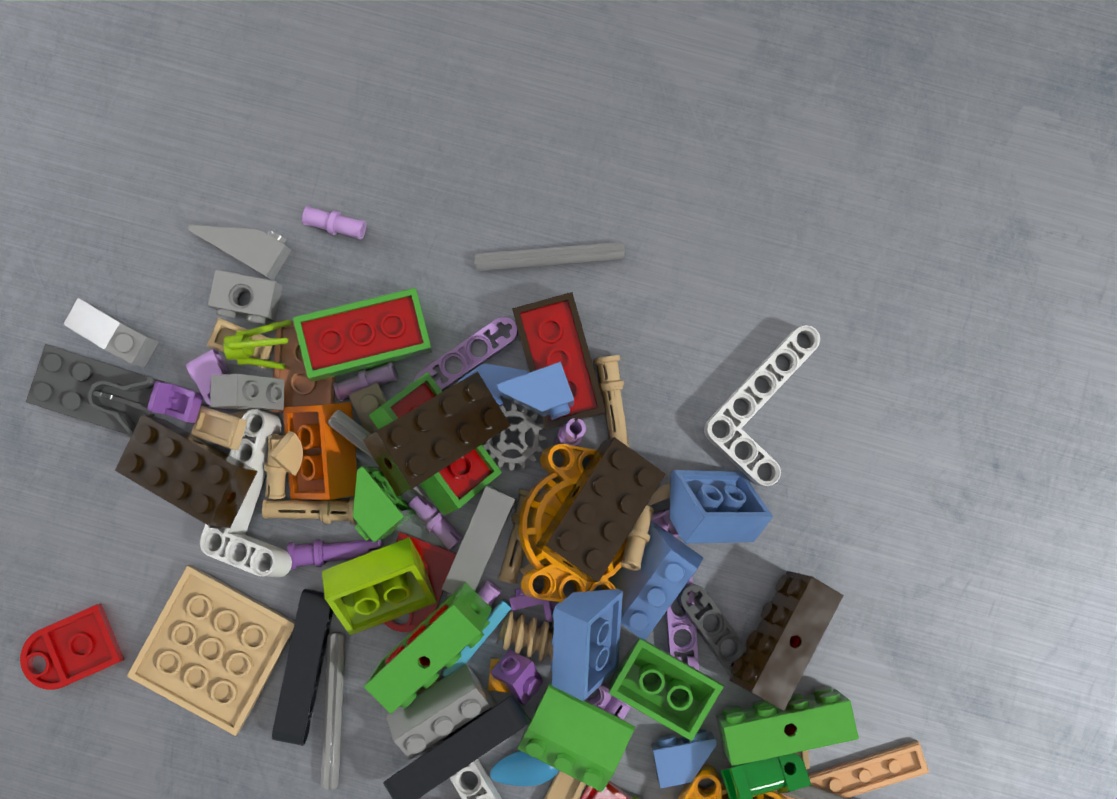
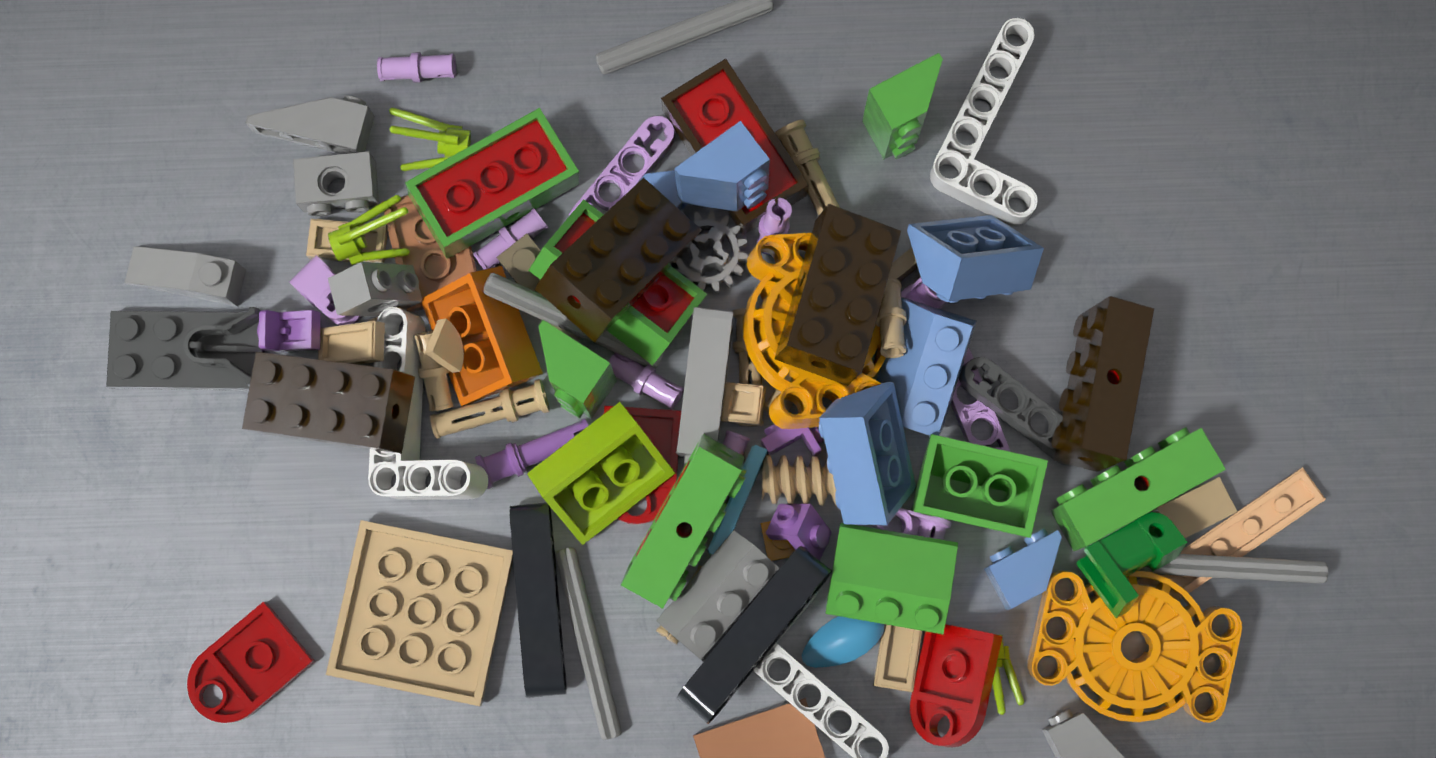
camera: 15 degrees left, 5 degrees down
none -> lime plant [389,107,471,171]
none -> tan tile [721,382,766,426]
none -> bright green slope [862,53,943,160]
none -> tan tile [1152,477,1238,538]

